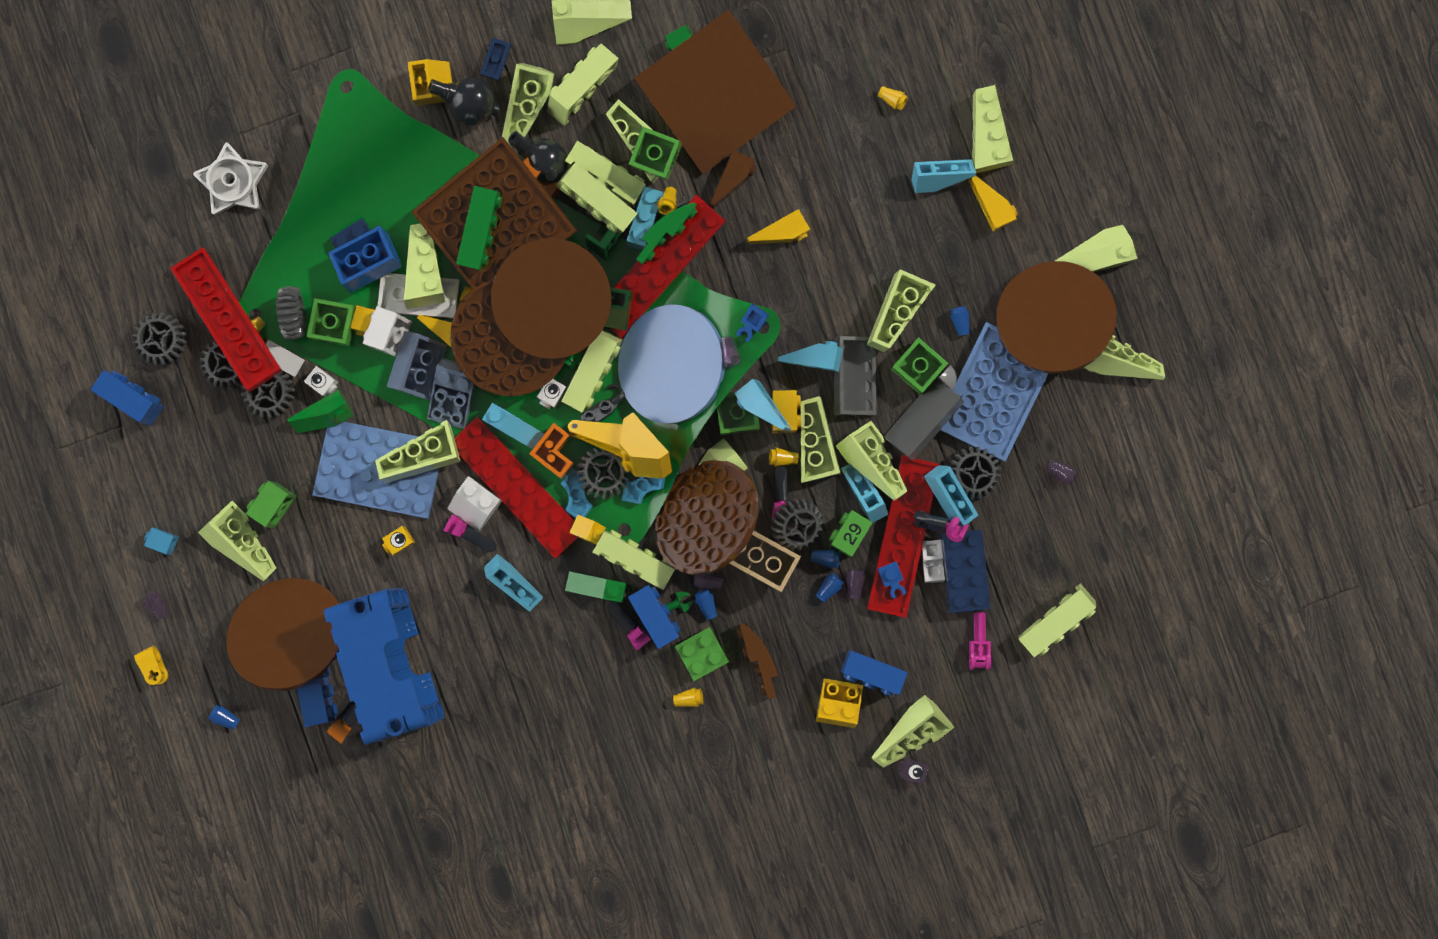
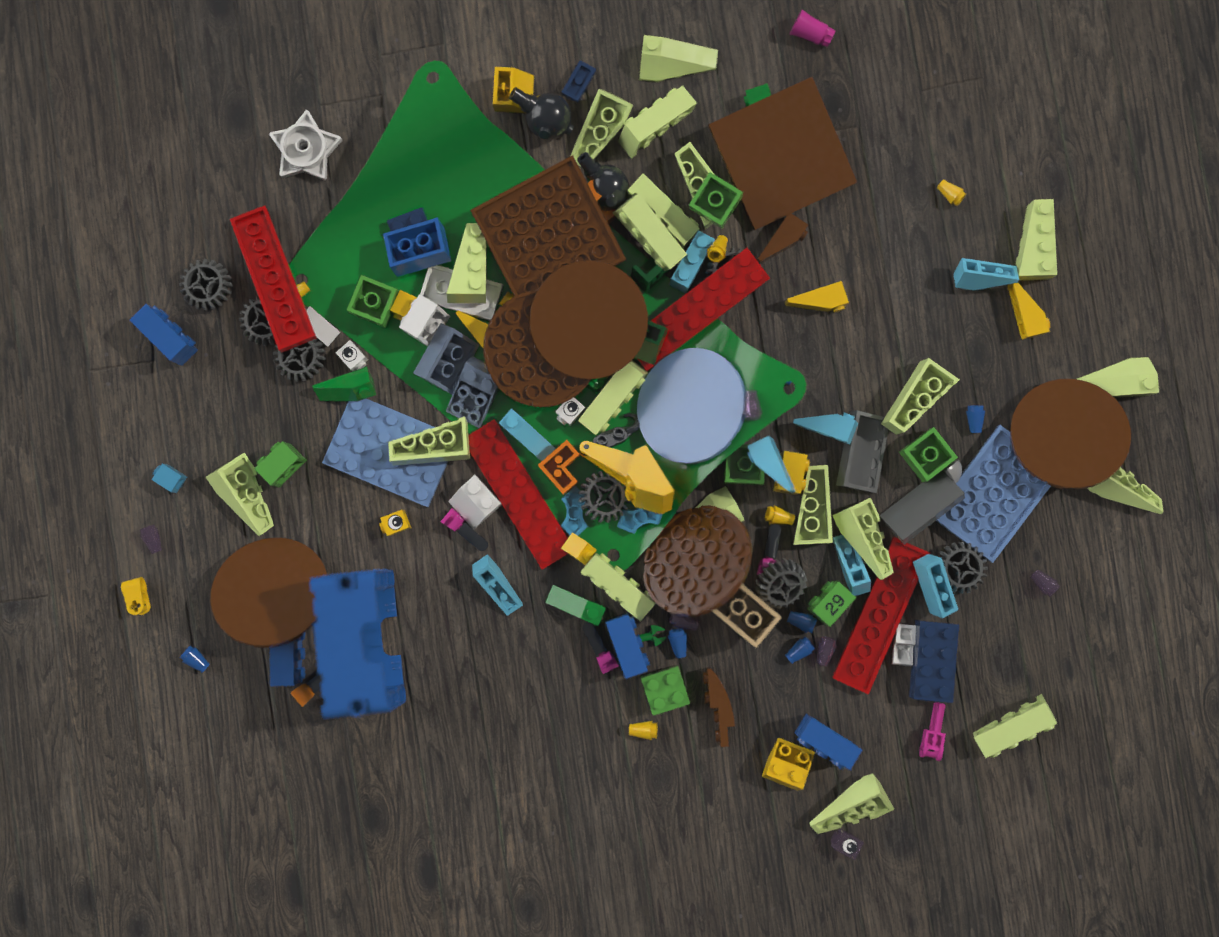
camera: 10 degrees right, 0 degrees up
dark grey gear [276,286,306,340] -> none
green brick [456,186,503,270] -> none
green slope [636,202,698,264] -> none
blue plate [737,304,770,342] -> none
blue plate [878,561,906,599] -> none
piece [914,511,969,542] -> none

